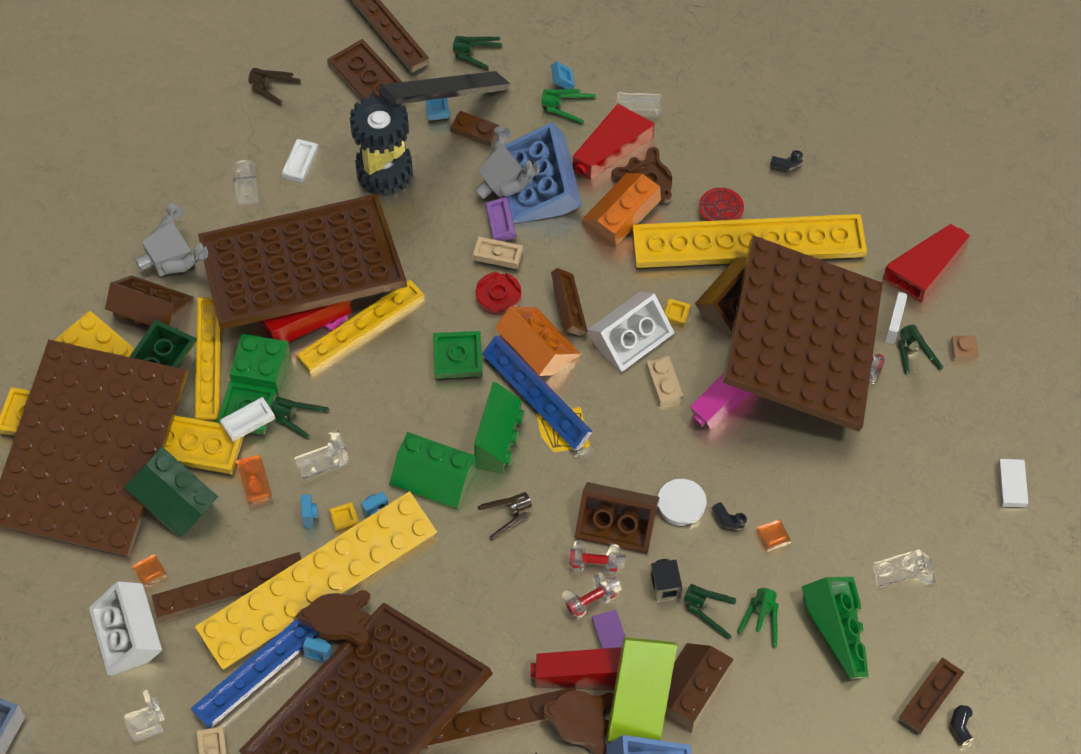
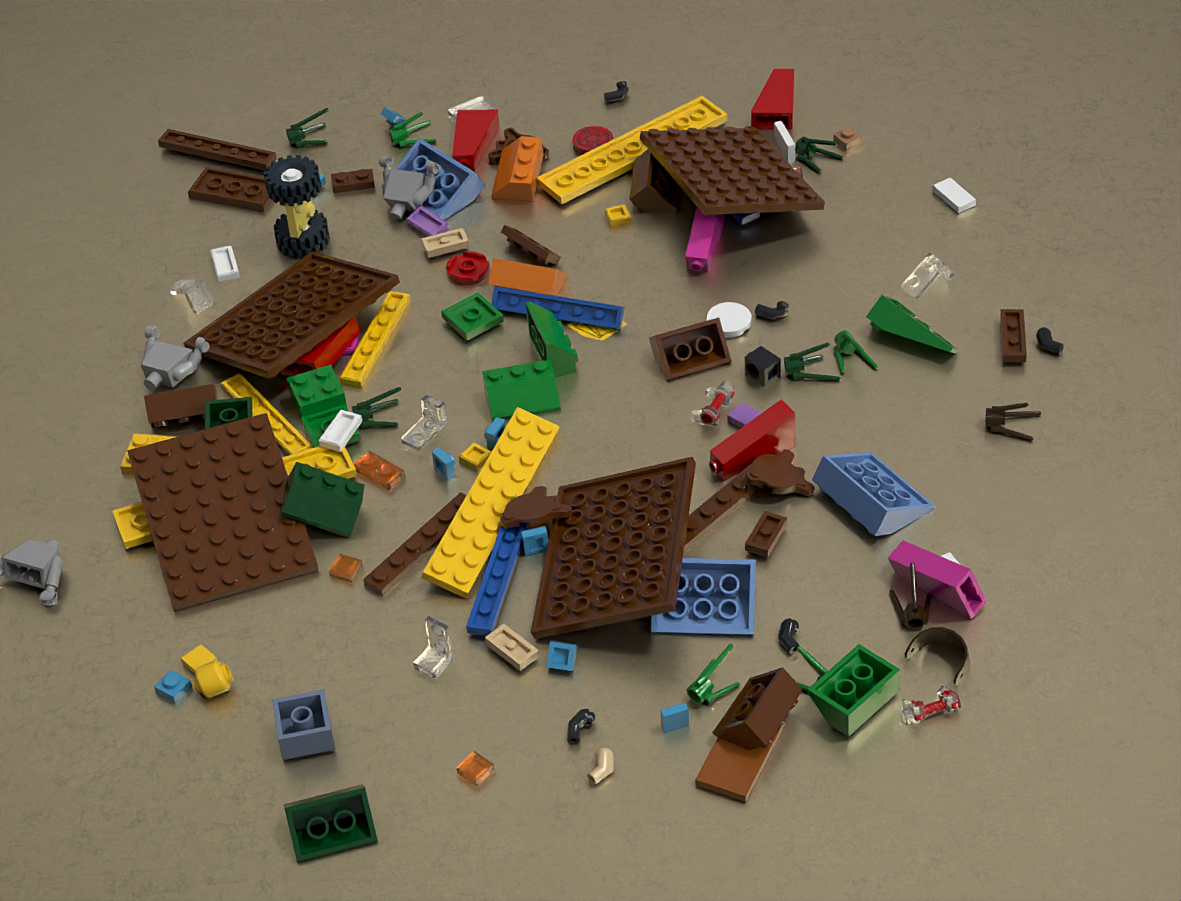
camera: 30 degrees left, 15 degrees down
white slope [89,581,162,675] -> none
dark brown plant [248,68,301,104] -> none
black tile [378,71,511,105] -> none
dark brown plant [478,492,532,540] -> none
clear piece [569,541,626,574] -> none
white slope [587,291,675,372] -> none
lime tile [607,637,677,741] -> none
tan plate [646,356,683,406] -> none
reddish brown slope [665,643,734,733] -> none
clear orange tile [757,519,791,552] -> none

